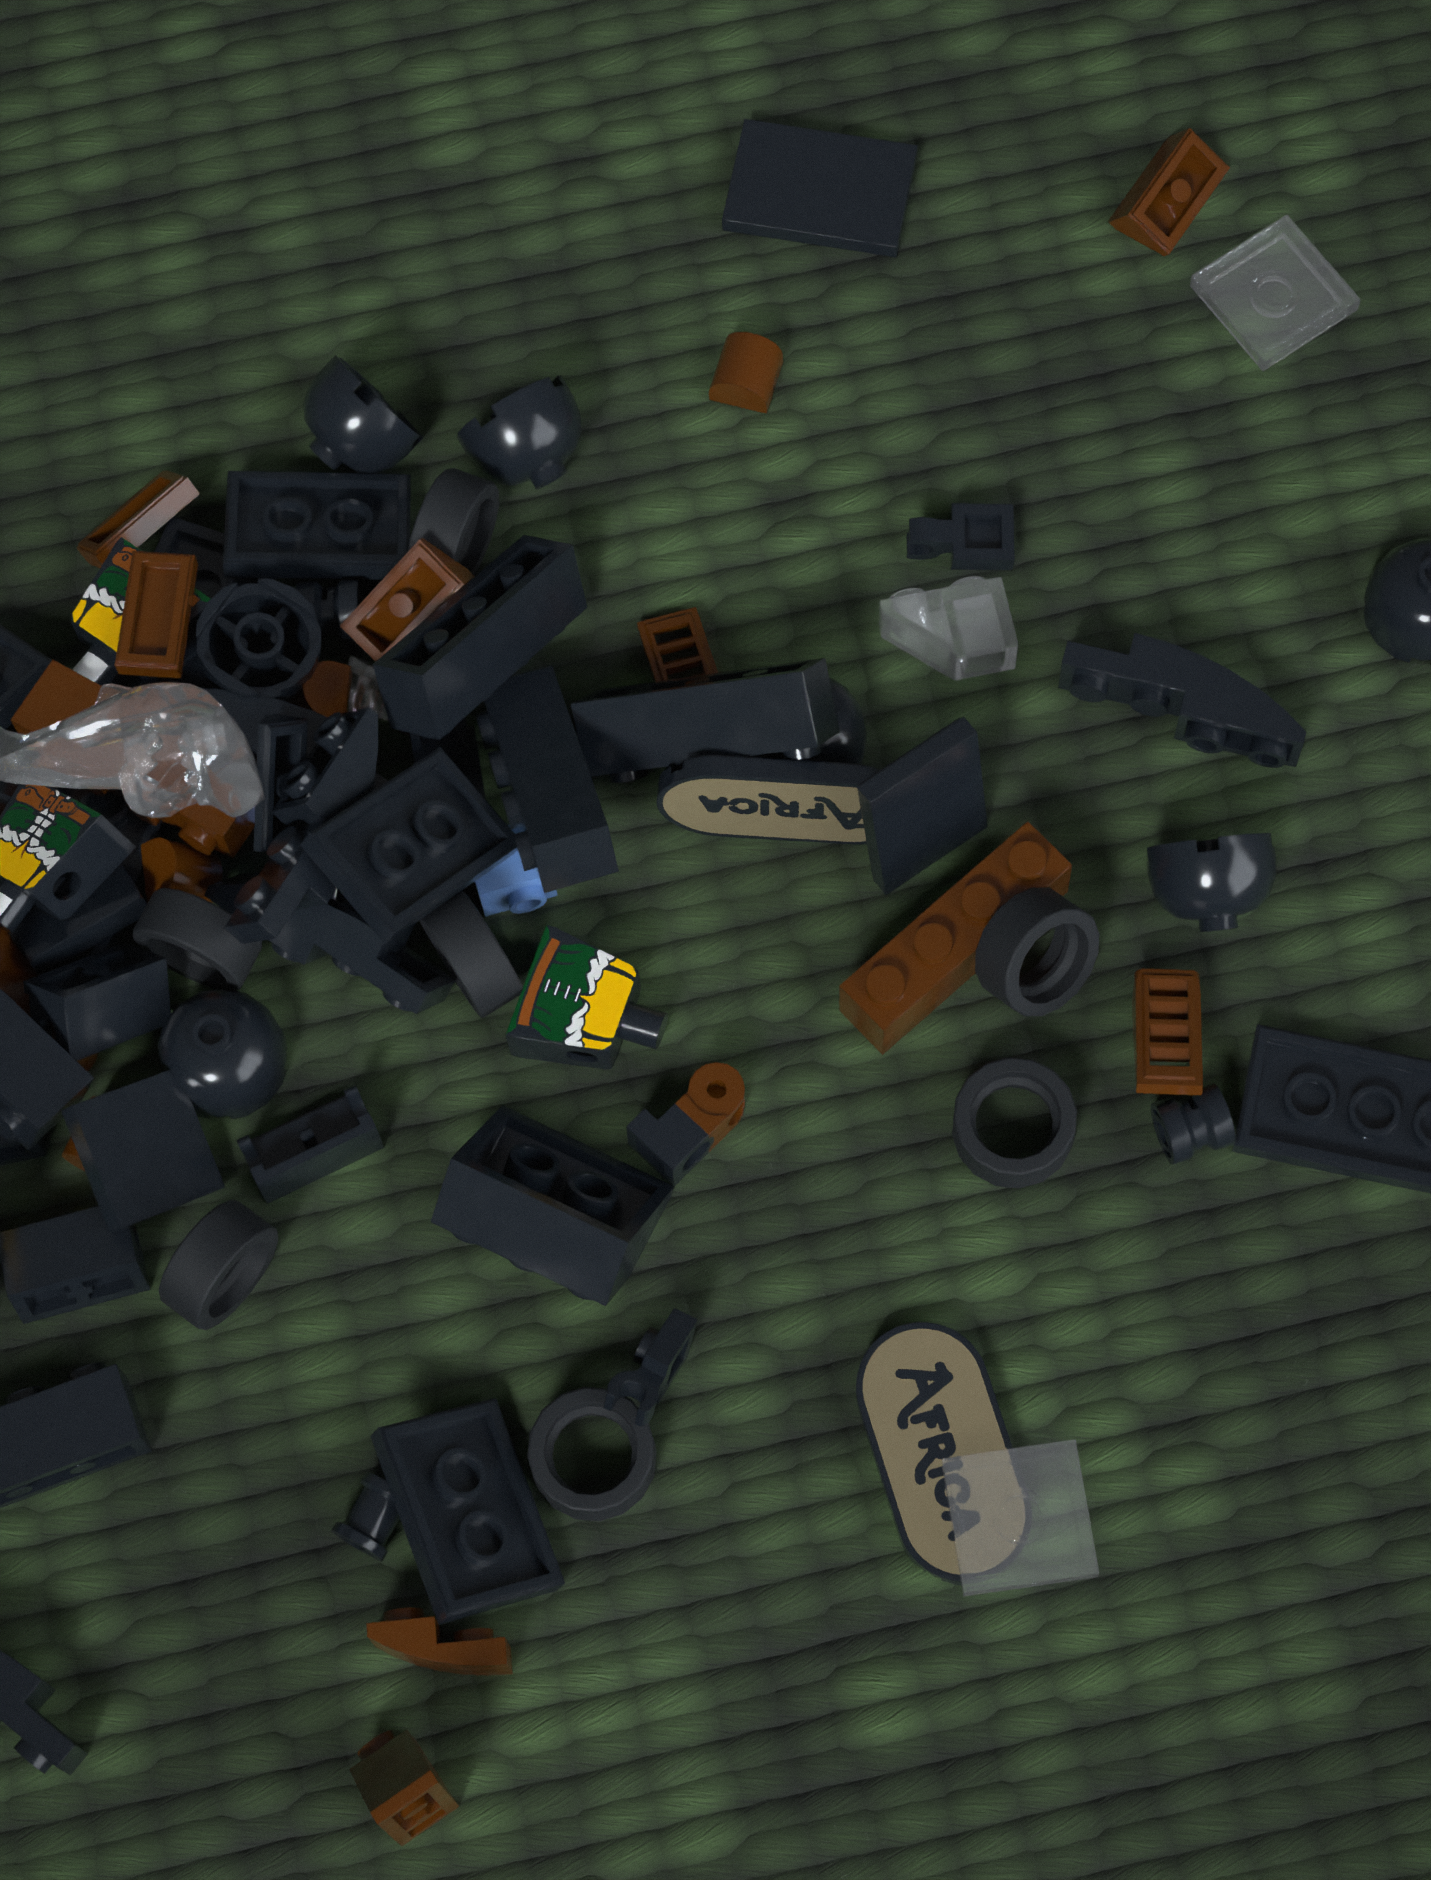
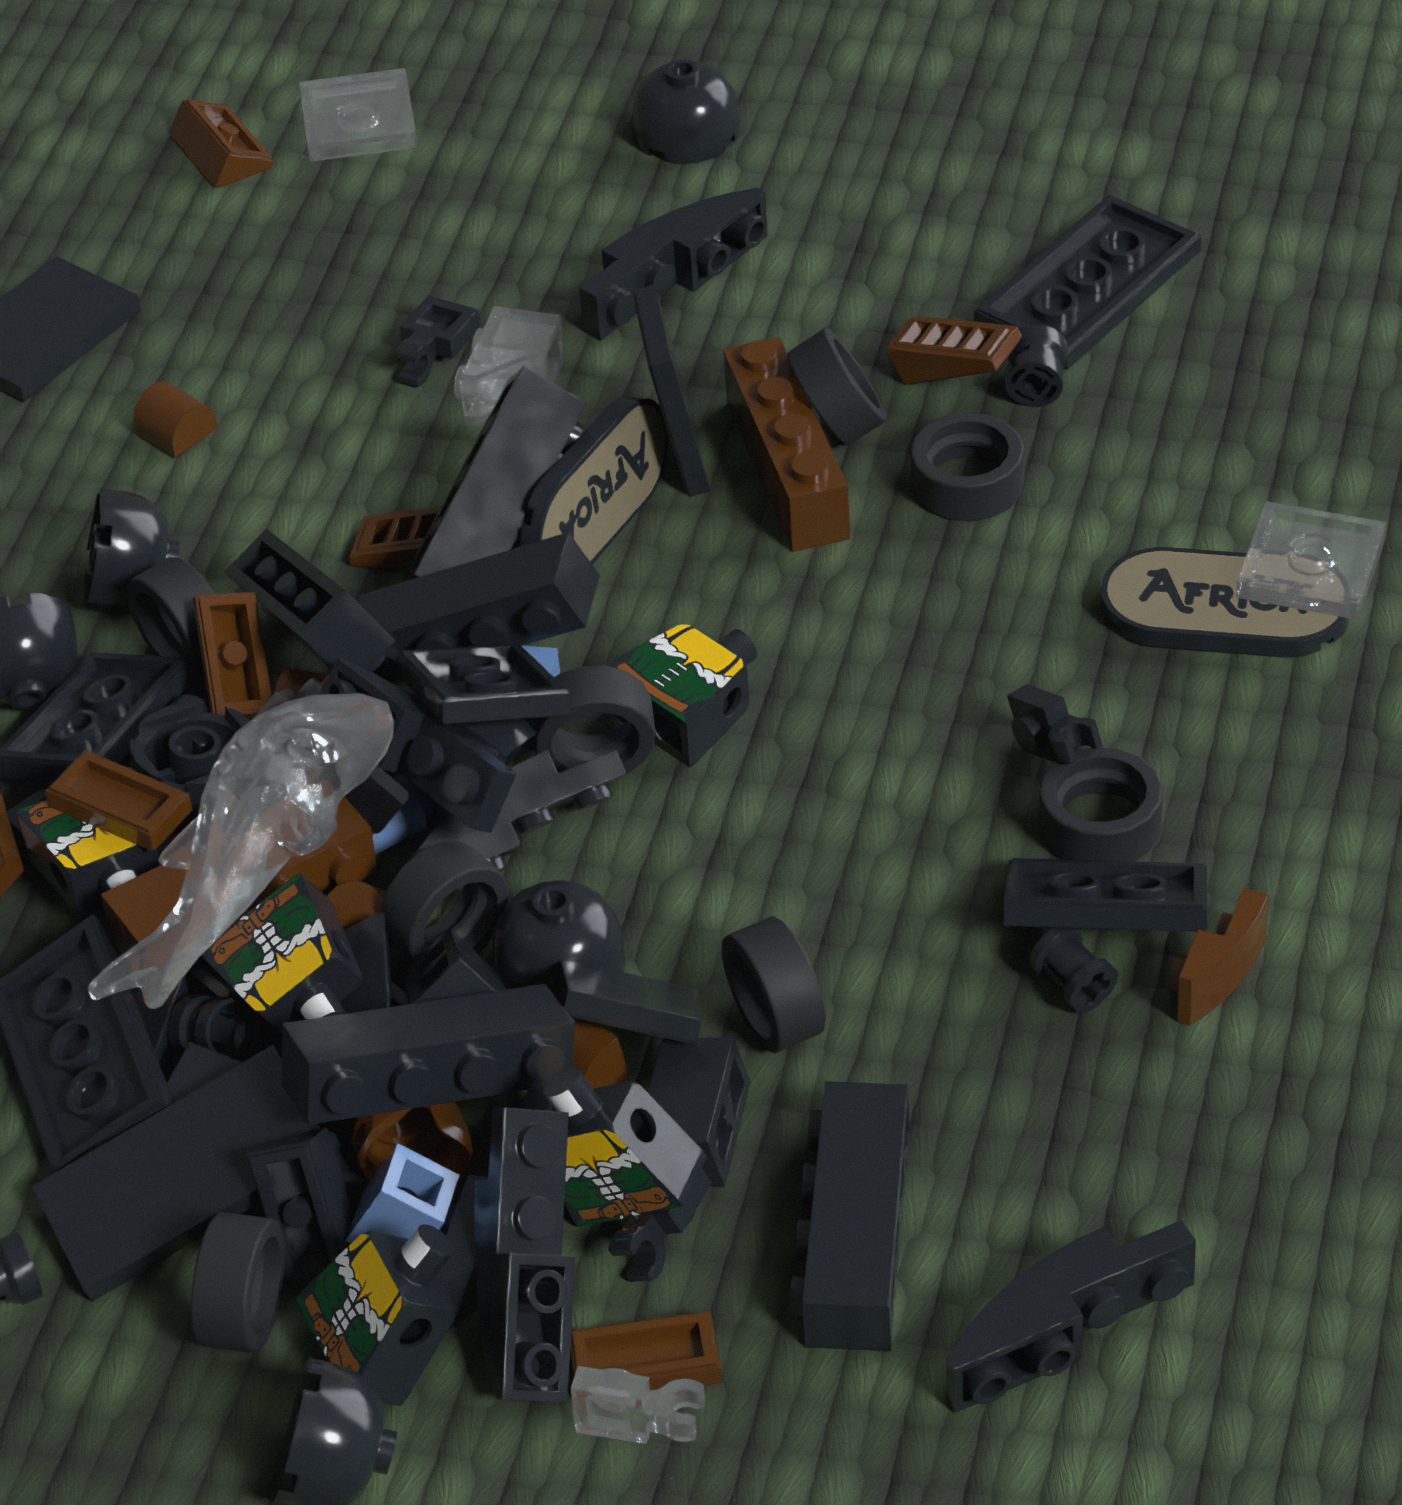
camera: 65 degrees left, 25 degrees down
black hinge [236,1084,385,1204] -> none
reddish brown slope [349,1729,459,1846] -> none
black slope [431,1105,675,1306] -> none
leg [626,1062,745,1186] -> none
black cylinder [1146,833,1276,932] -> none

